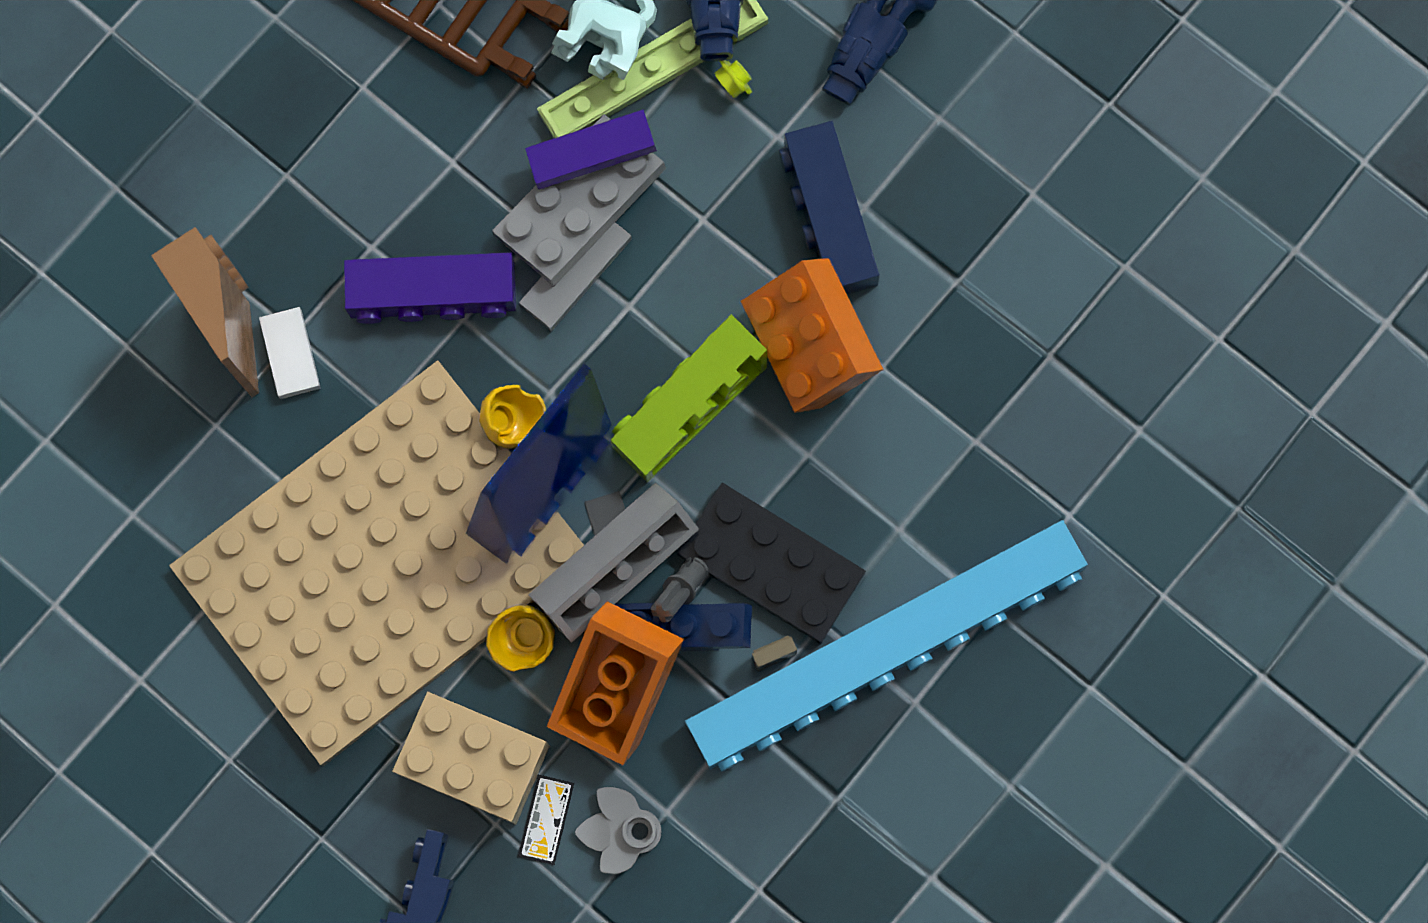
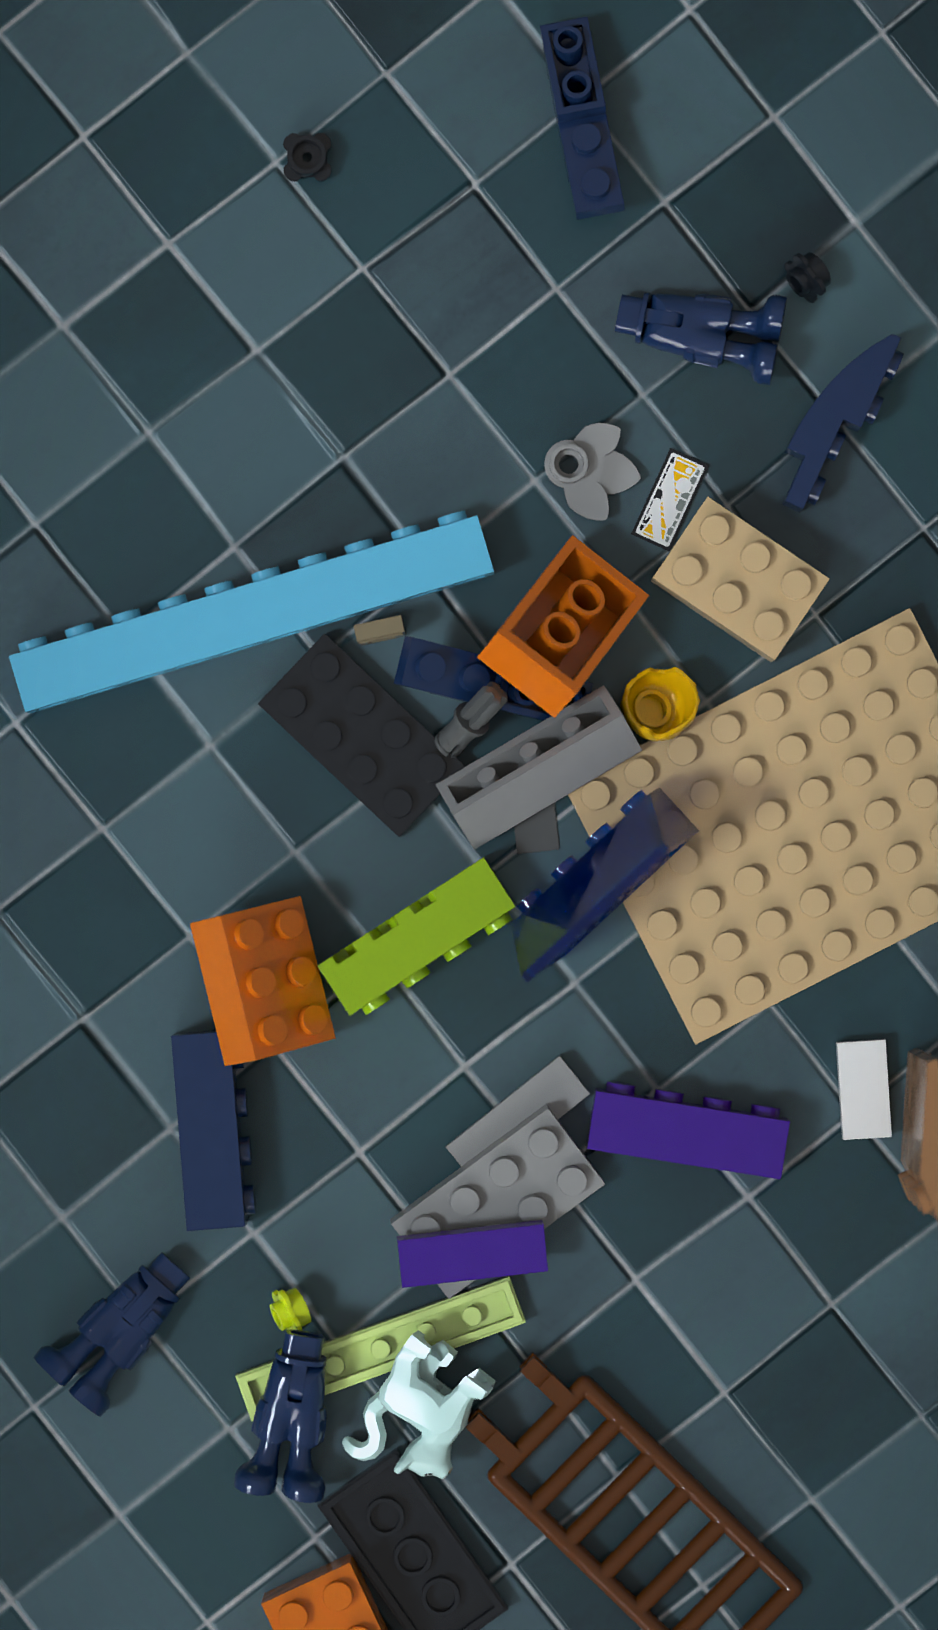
camera: 170 degrees left, 10 degrees up
yellow hair [479,385,548,449] -> none

